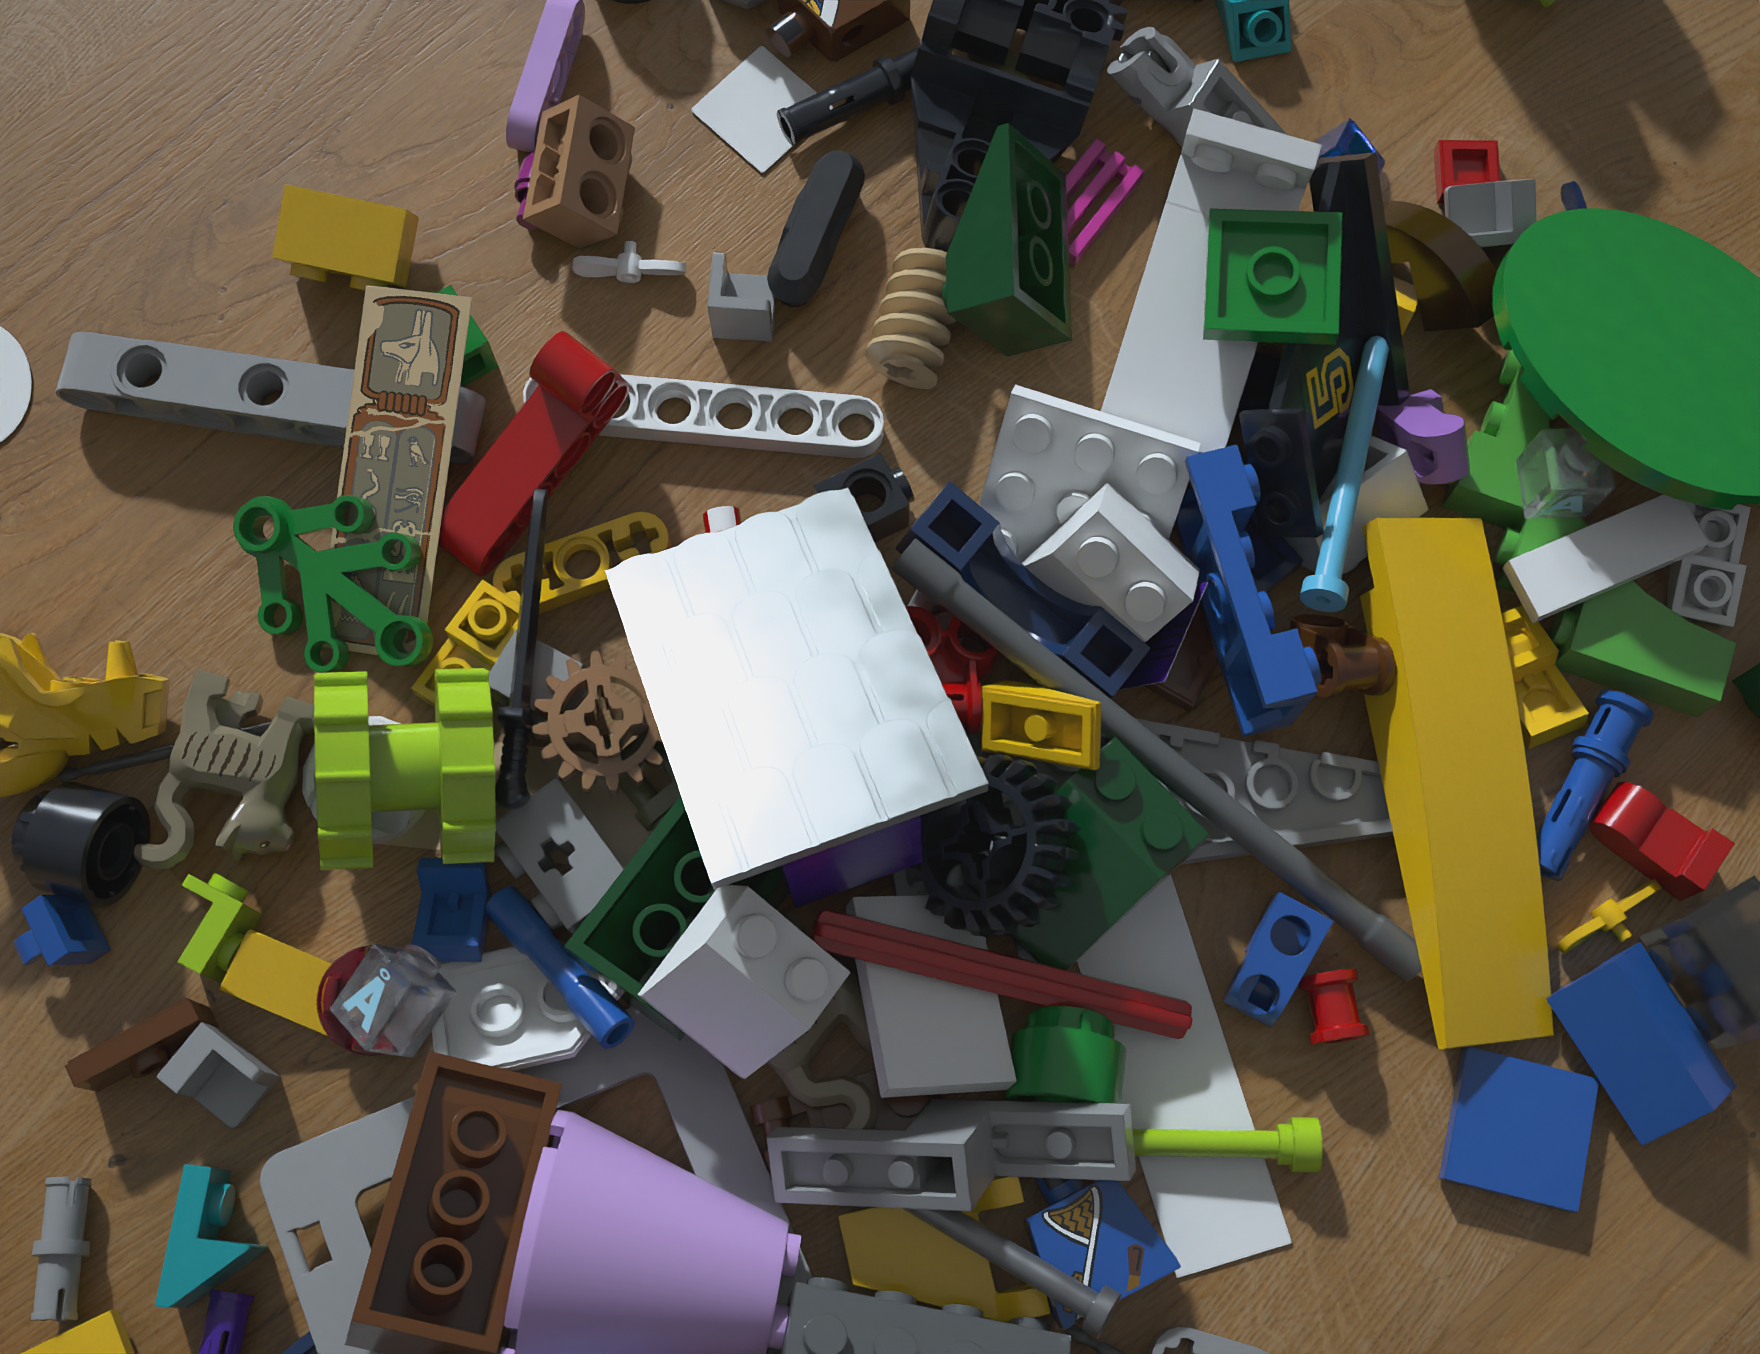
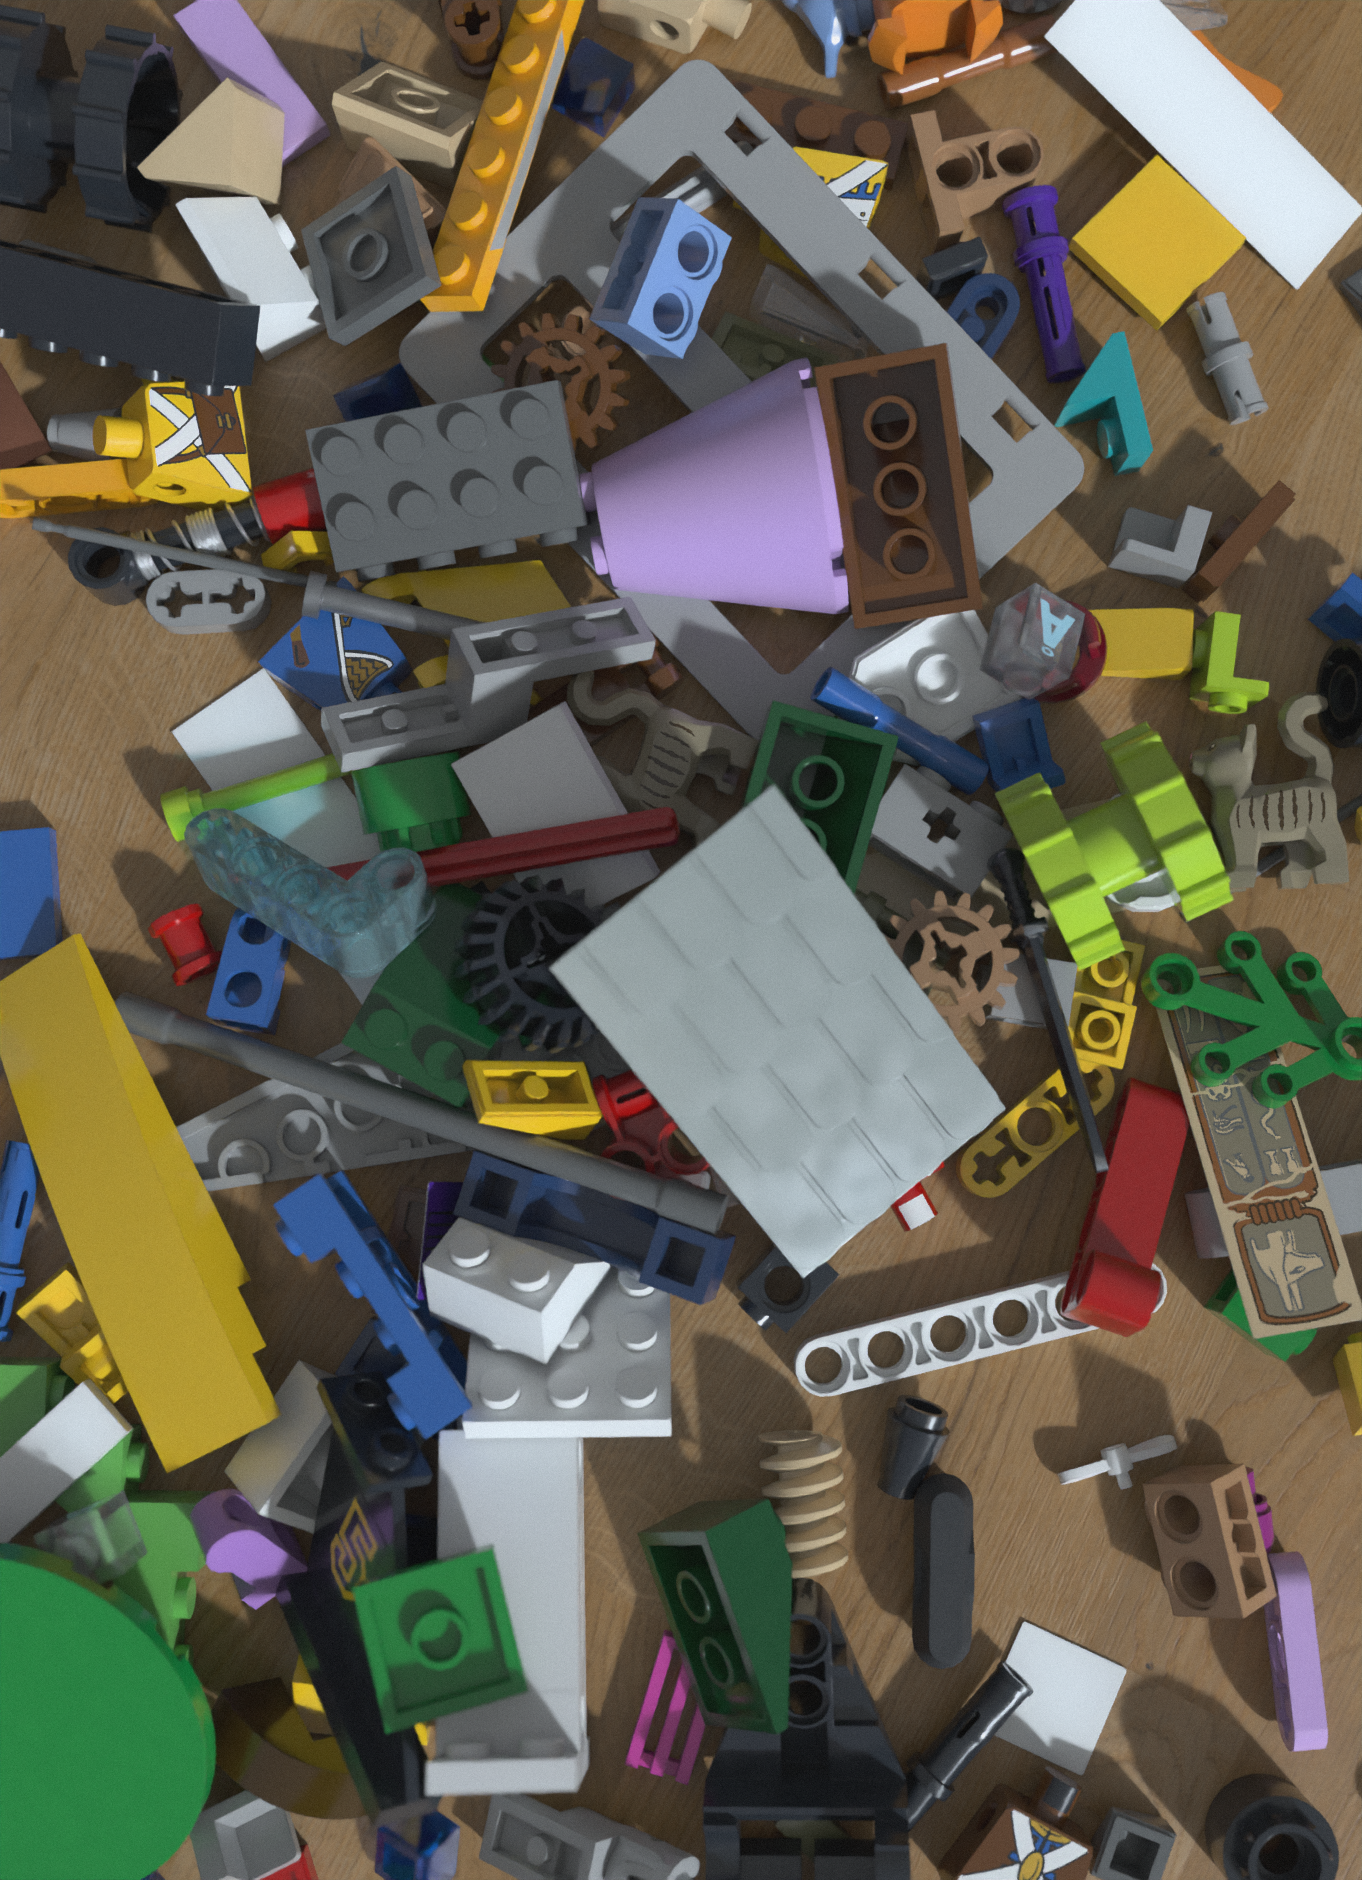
camera: 160 degrees right, 10 degrees up
white slope [638,885,850,1079] -> none
light grey panel [707,252,776,342] -> none
reddish brown piece [1290,614,1395,698] -> none
medium azure bar [1300,336,1389,612] -> none
none -> clear light blue beam [184,808,437,978]
none -> black cone [877,1395,950,1500]

